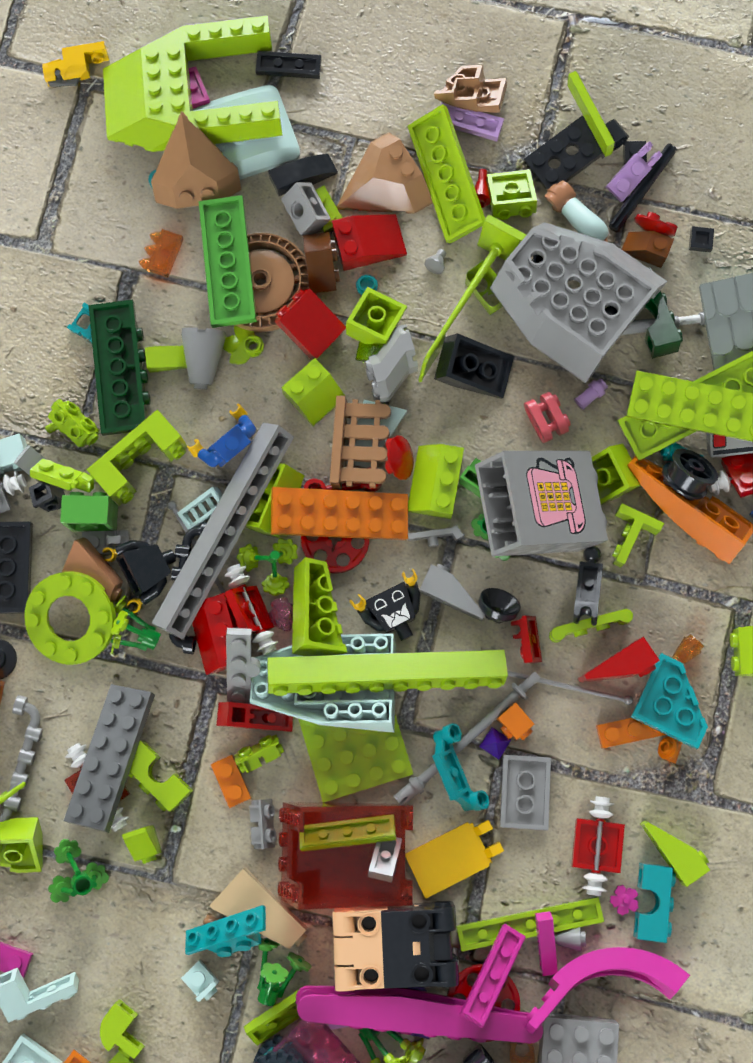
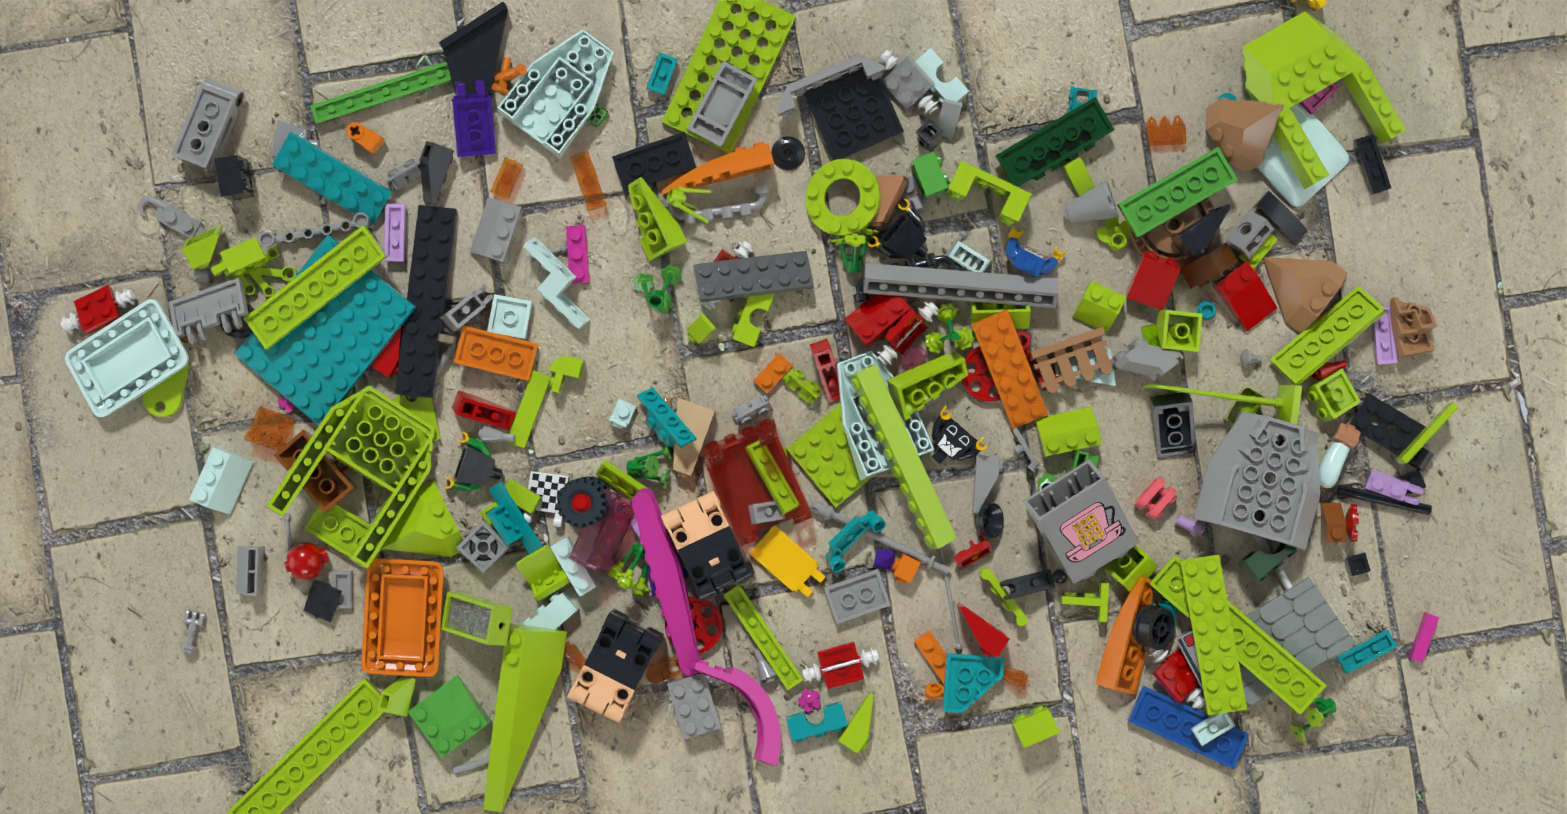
camera: 65 degrees right, 10 degrees up
lime hinge [30,459,94,493] -> none
lime brick [45,399,100,447] -> none
light grey hinge [226,628,261,704] -> none
red dish [385,435,414,480] -> none
dark pink tile [460,924,526,1028] -> none
dark pink piece [535,911,558,976] -> none
none -> black slope [1171,204,1231,258]

